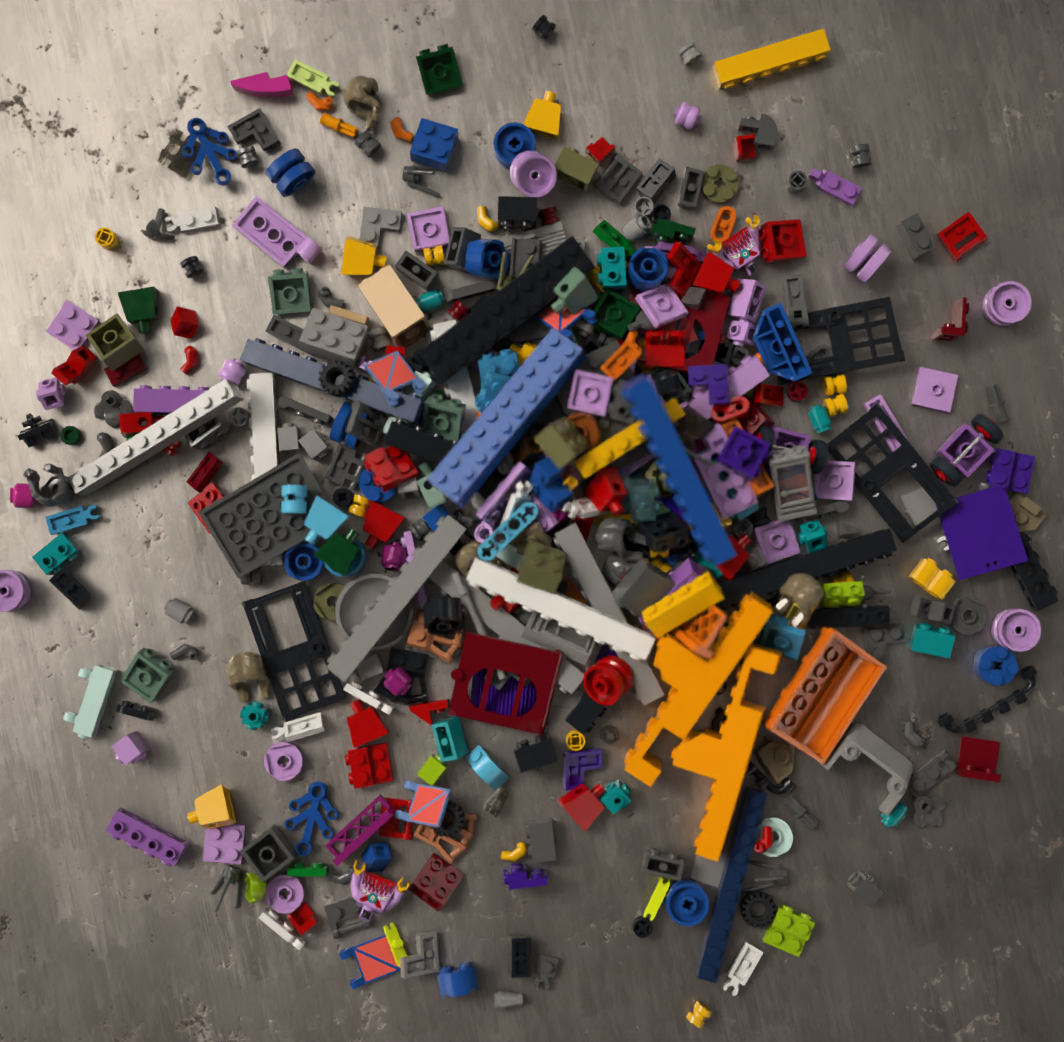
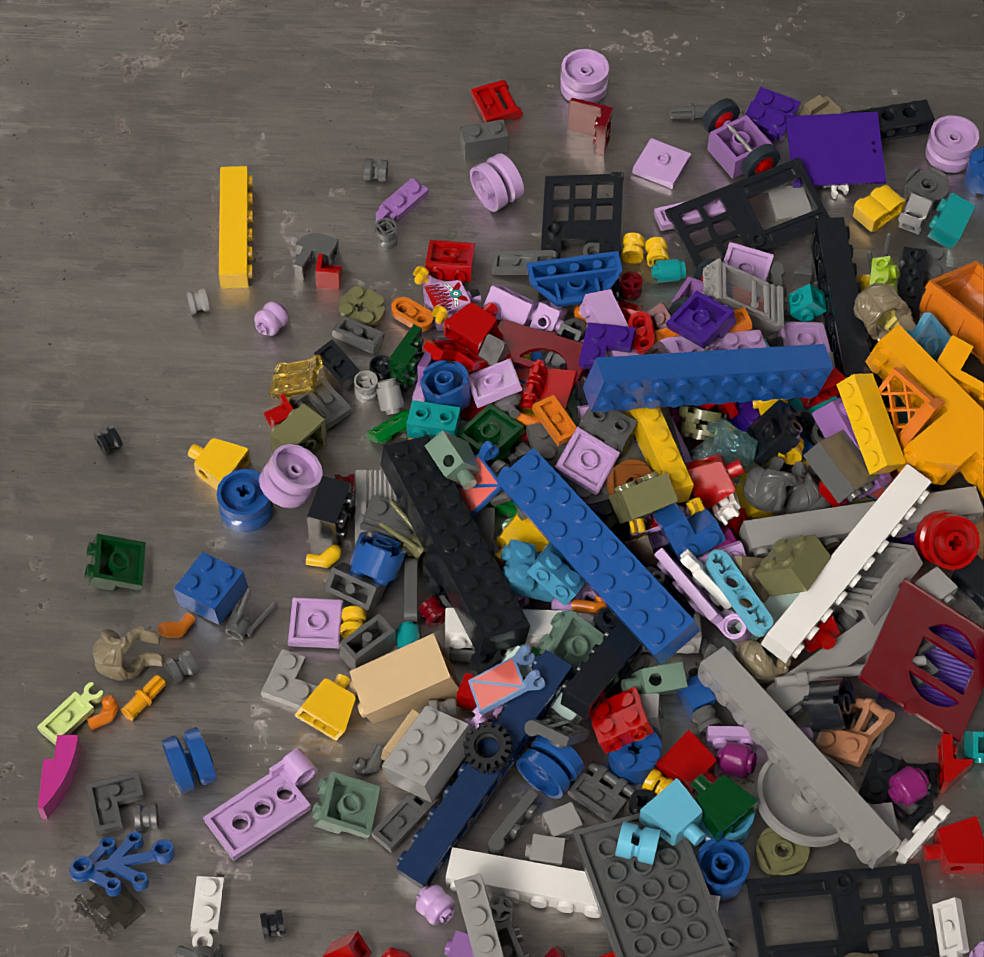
camera: 80 degrees left, 30 degrees down
none -> clear yellow plate [269,355,323,400]

